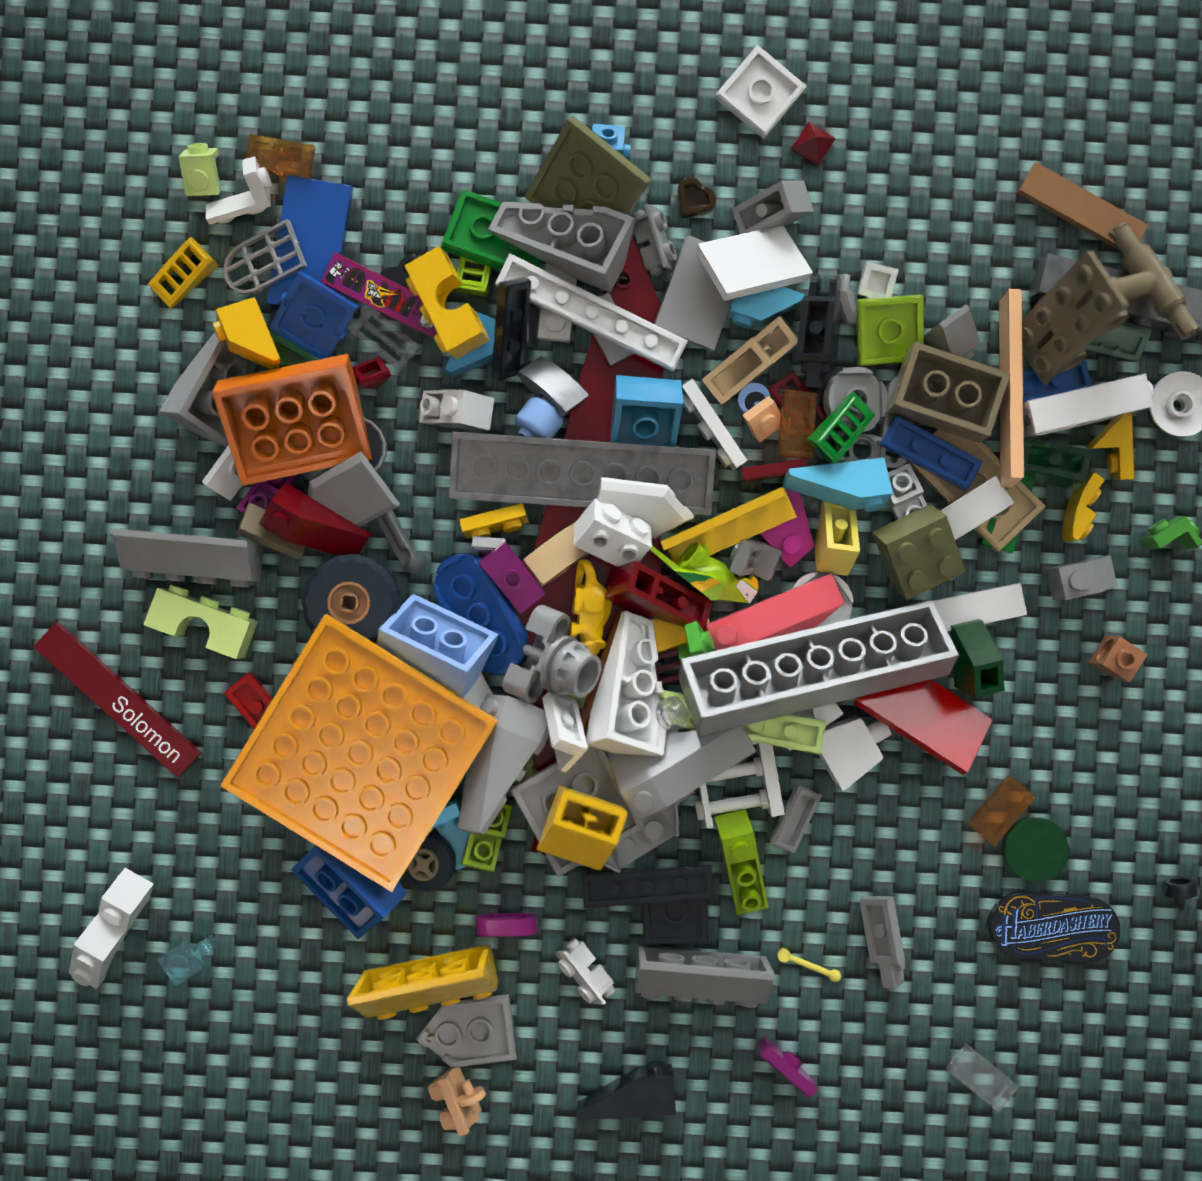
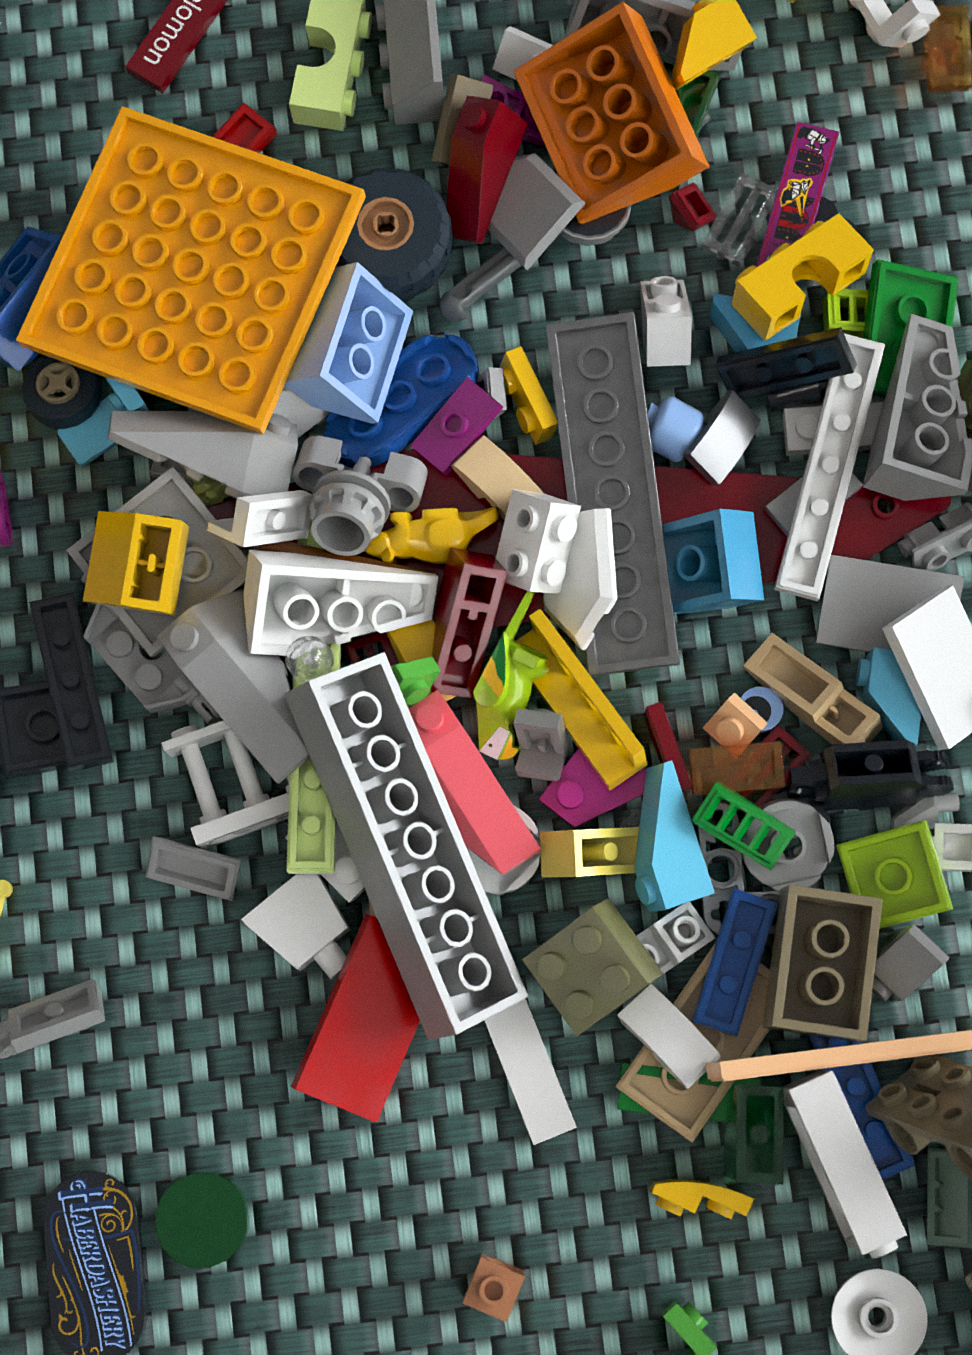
camera: 85 degrees right, 10 degrees down
light grey window [223,219,307,295] -> none
blue tile [266,175,354,307] -> none
blue plate [268,271,359,359] -> none
lime slope [460,804,512,872] -> none
white plate [682,379,747,471] -> none
lime slope [714,809,768,915] -> none
dark green slope [950,619,1005,698] -> none
clear orange tile [967,775,1036,846] -> none
light grey slope [1046,555,1117,600] -> none
yellow slope [1086,413,1134,480] -> none

